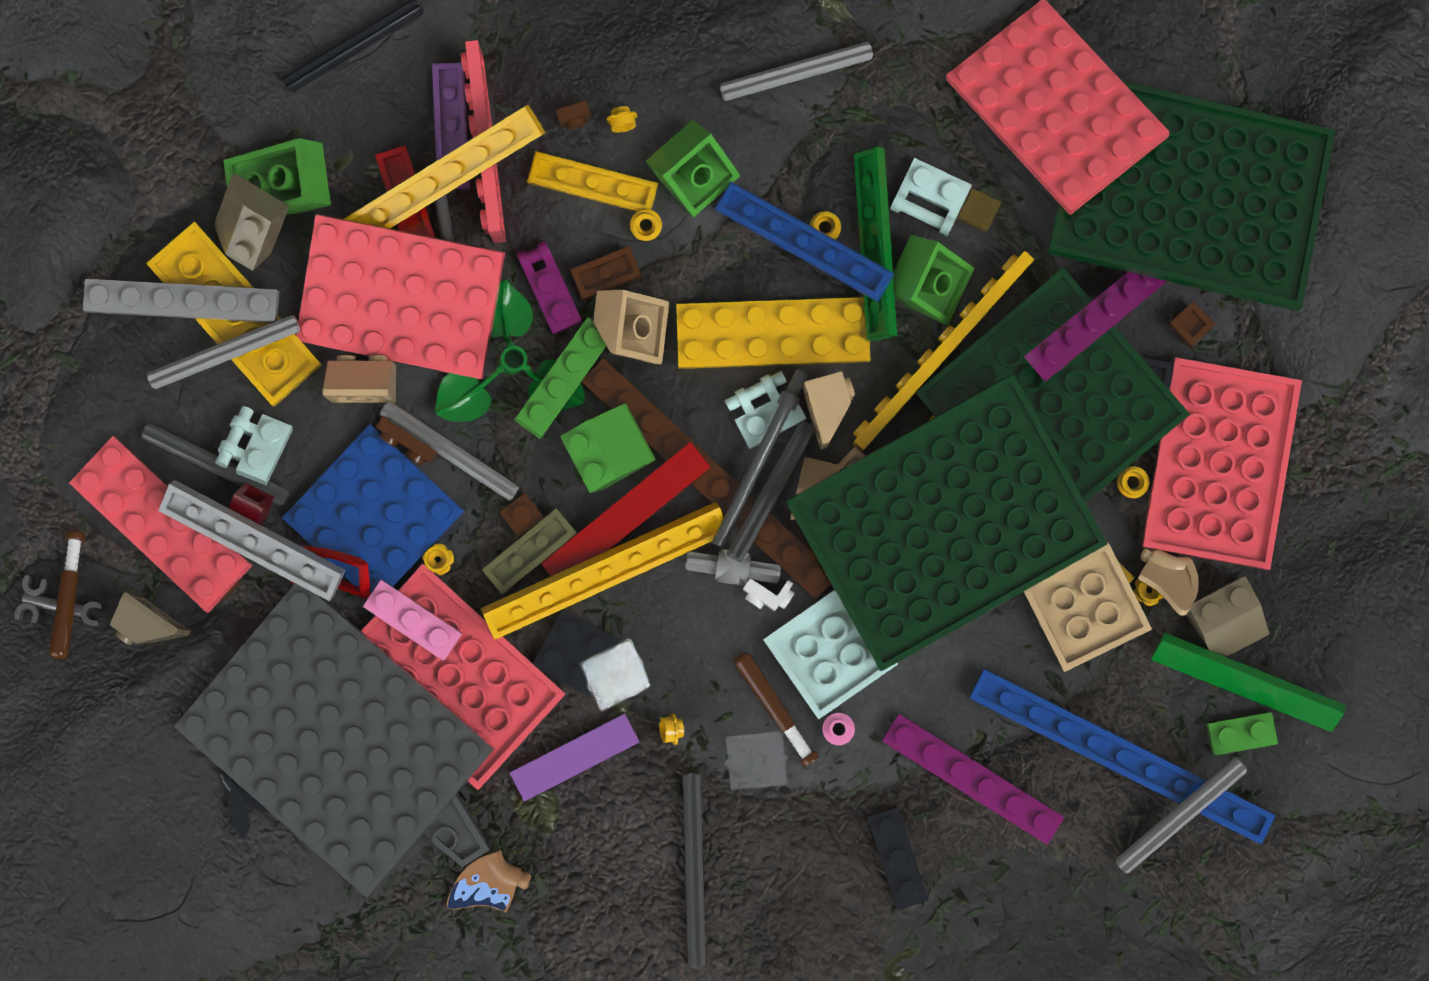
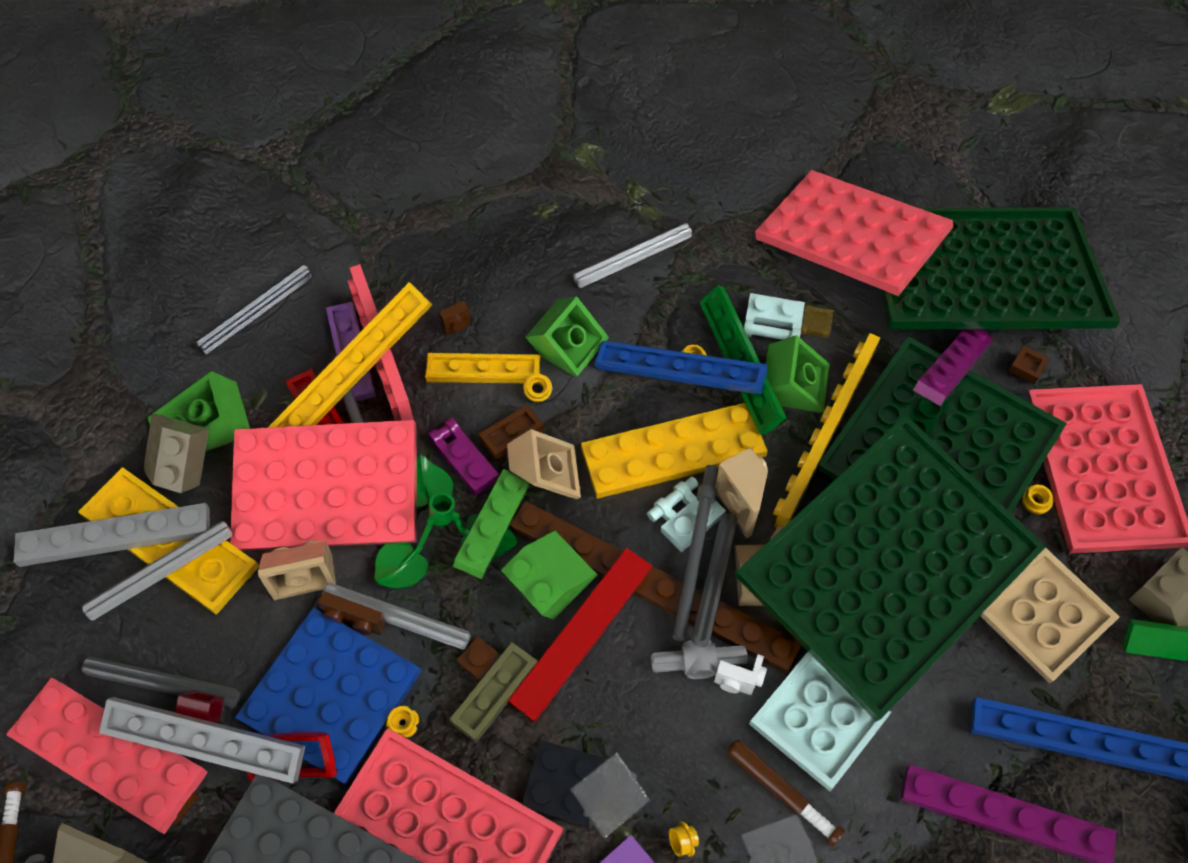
camera: 15 degrees left, 25 degrees down
light aqua plate [215,406,293,485] -> none
bright pink plate [363,580,462,661] -> none
yellow plate [480,502,724,640] -> none
yellow plate [607,106,638,133] -> none
bright pink plate [822,713,855,745] -> none
yellow plate [1134,579,1164,606] -> none
tan arm [1138,548,1199,616] -> none

